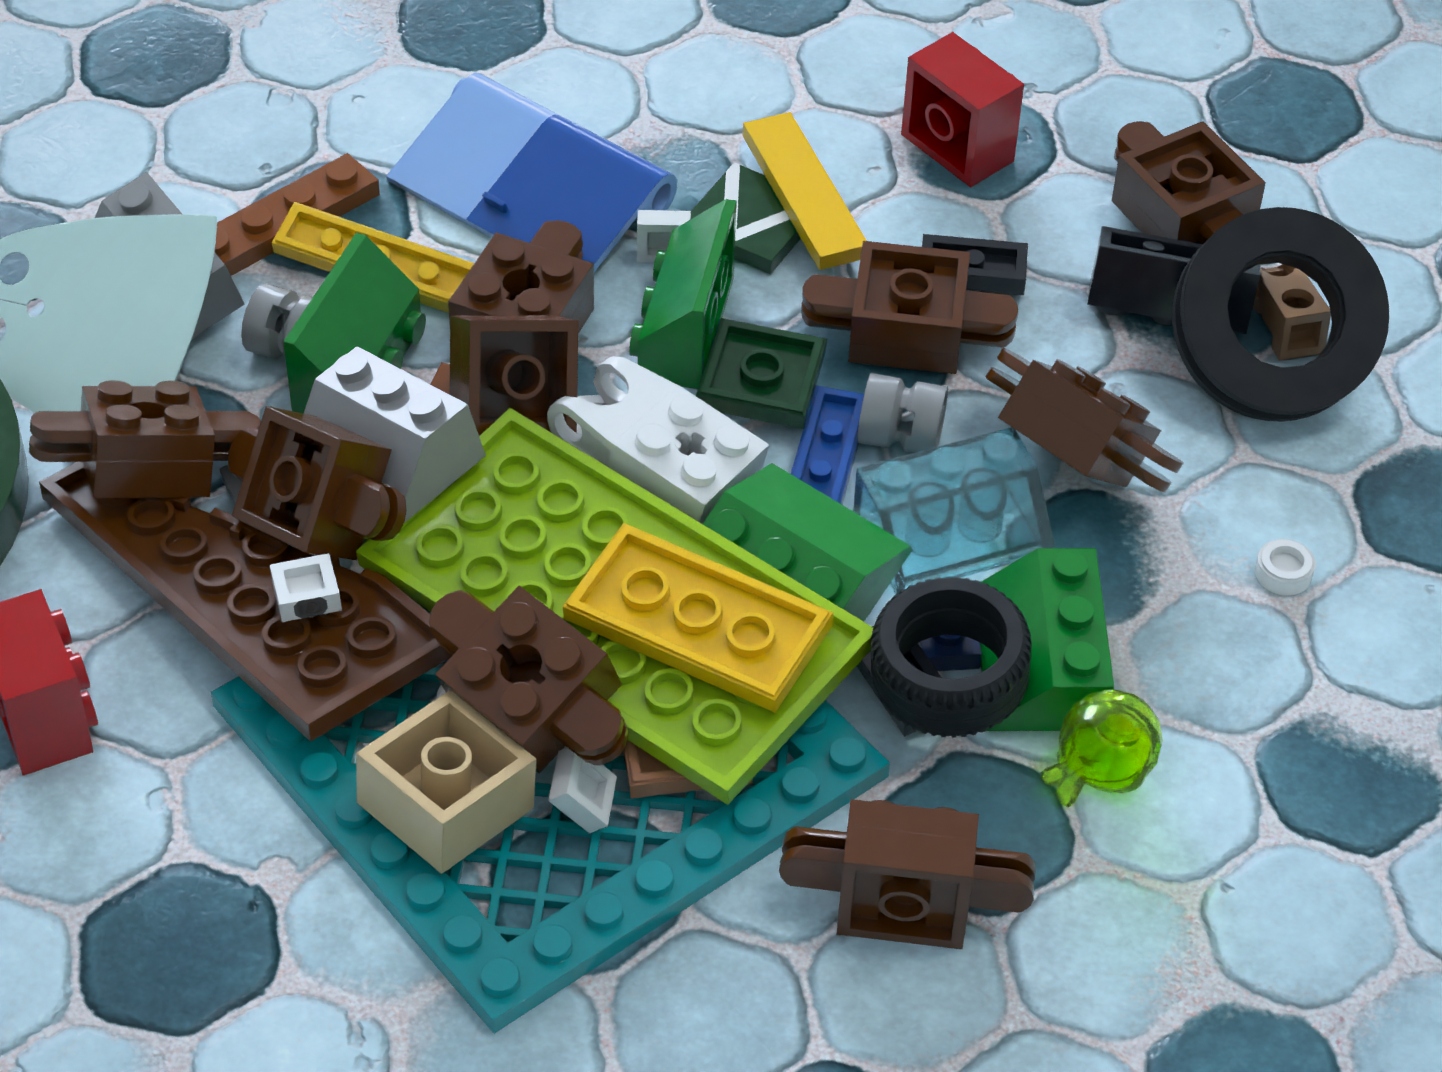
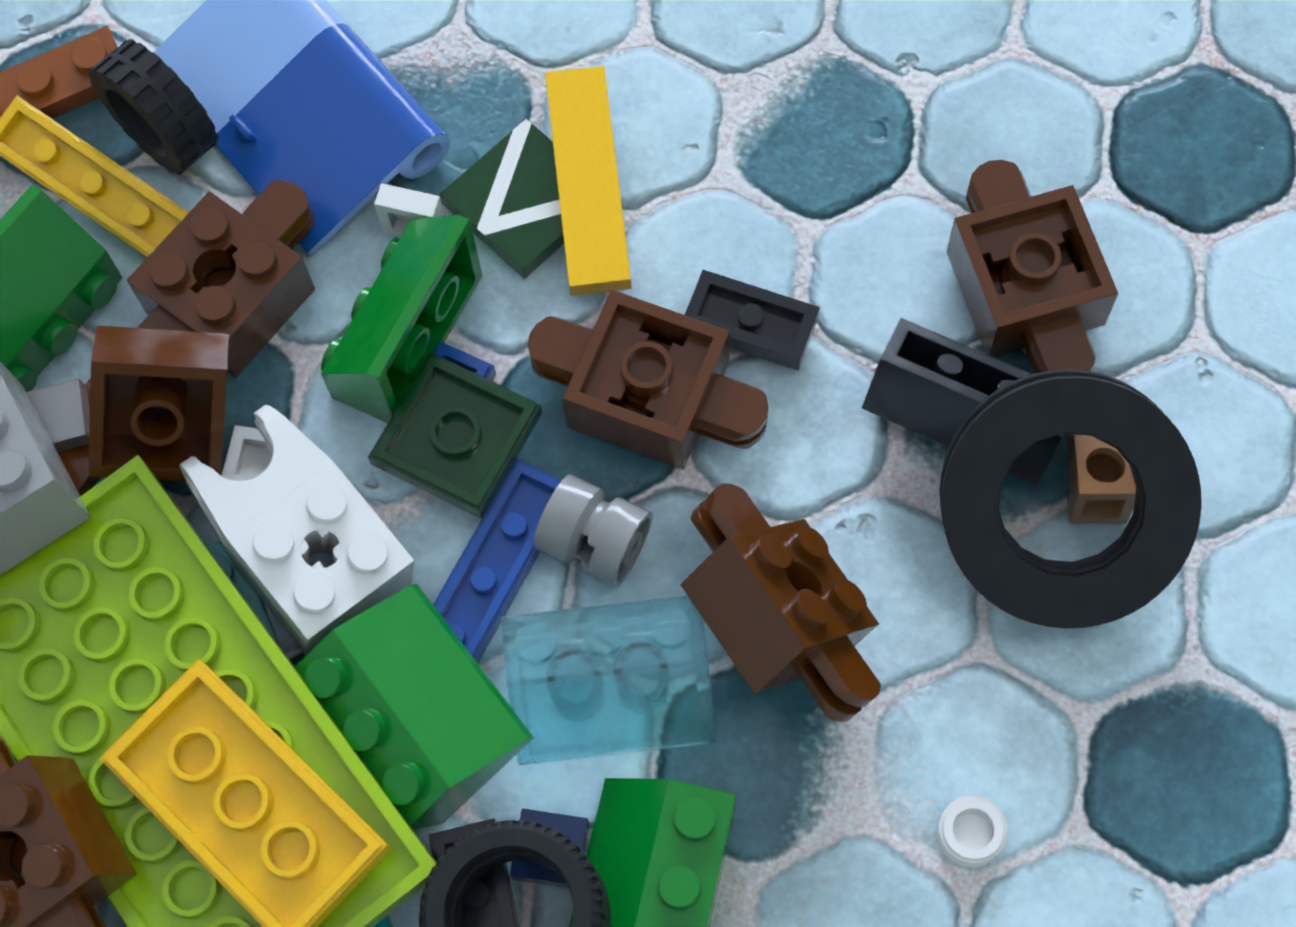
camera: 20 degrees right, 20 degrees up
red brick [901,32,1024,188] -> none
none -> black tyre [89,39,219,175]

